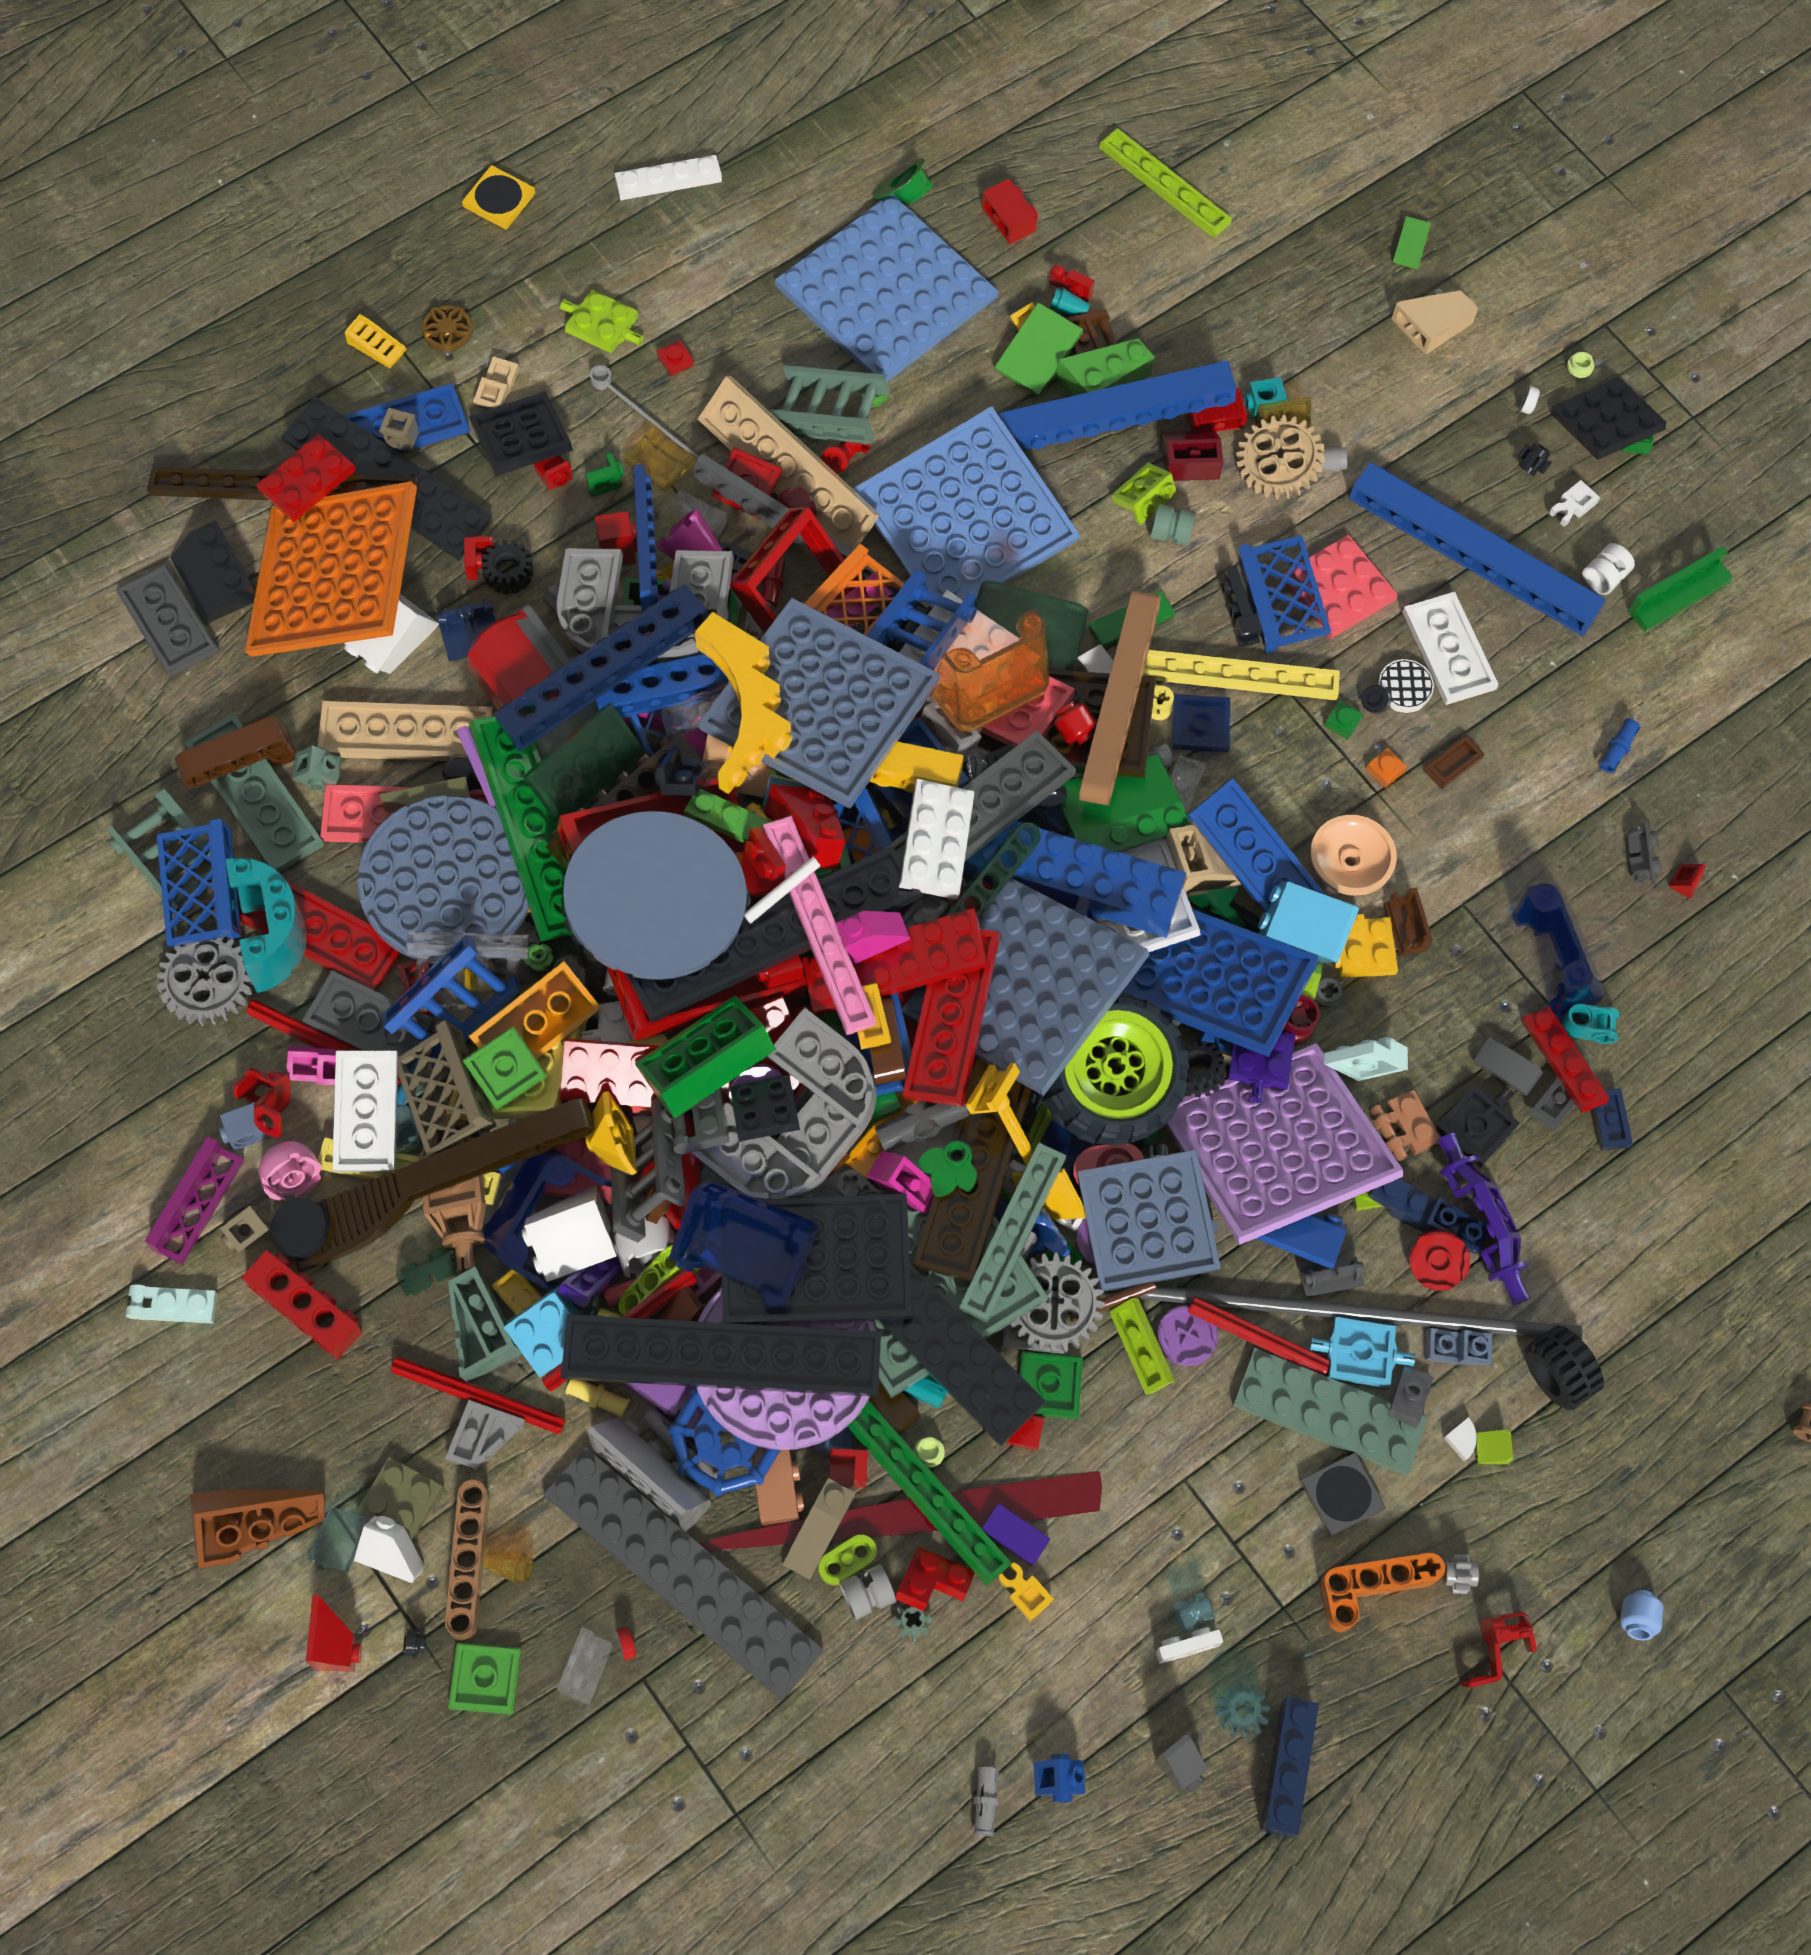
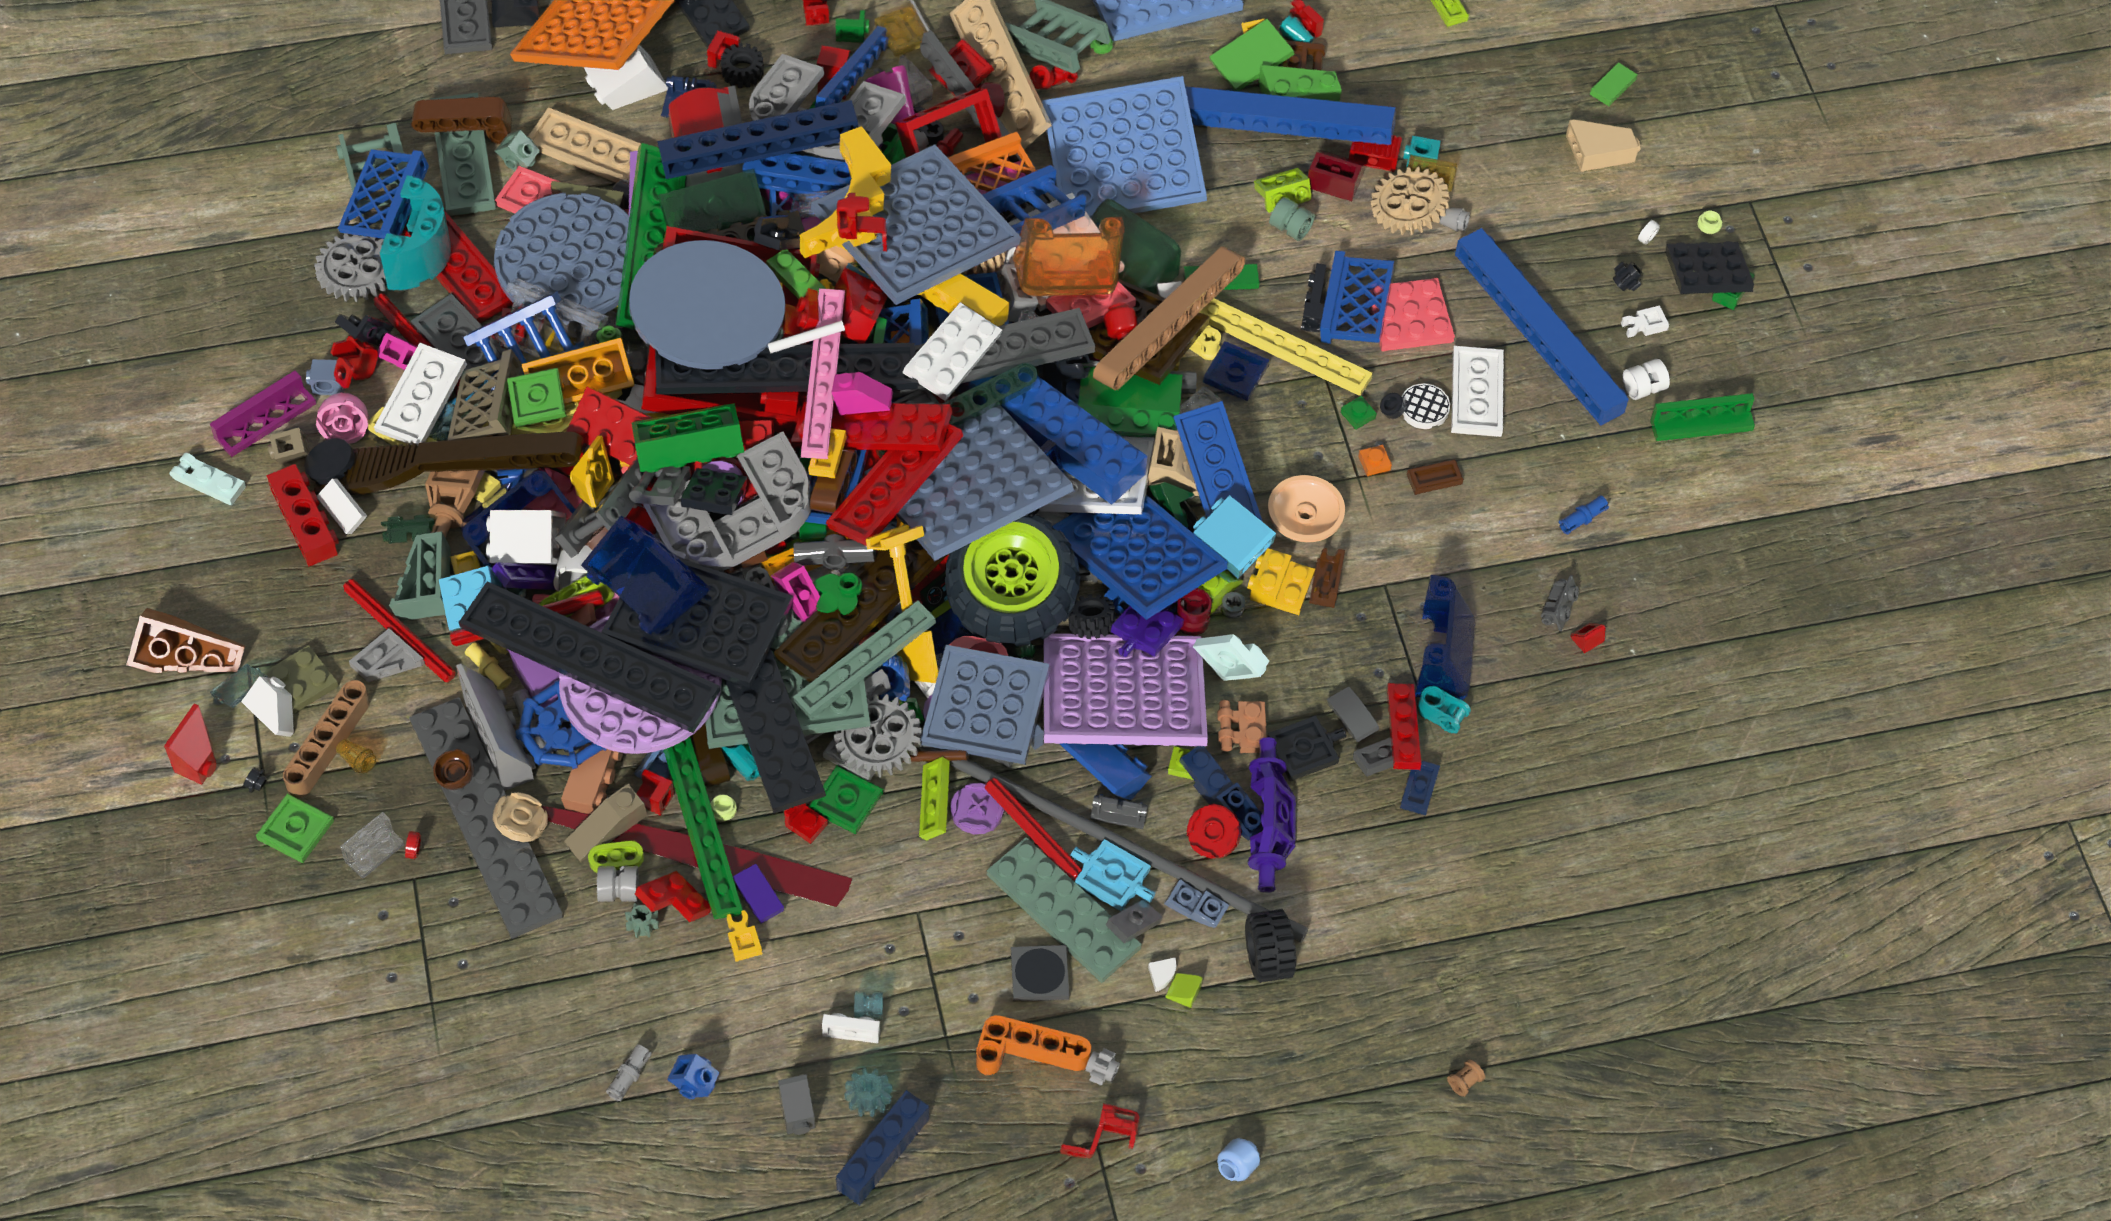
camera: 25 degrees right, 10 degrees down
none -> white tile [317,479,367,534]
none -> black bracket [335,314,394,346]
none -> reddish brown hair [433,749,475,790]
none -> tan tile [493,792,548,842]
none -> red piece [837,193,887,252]

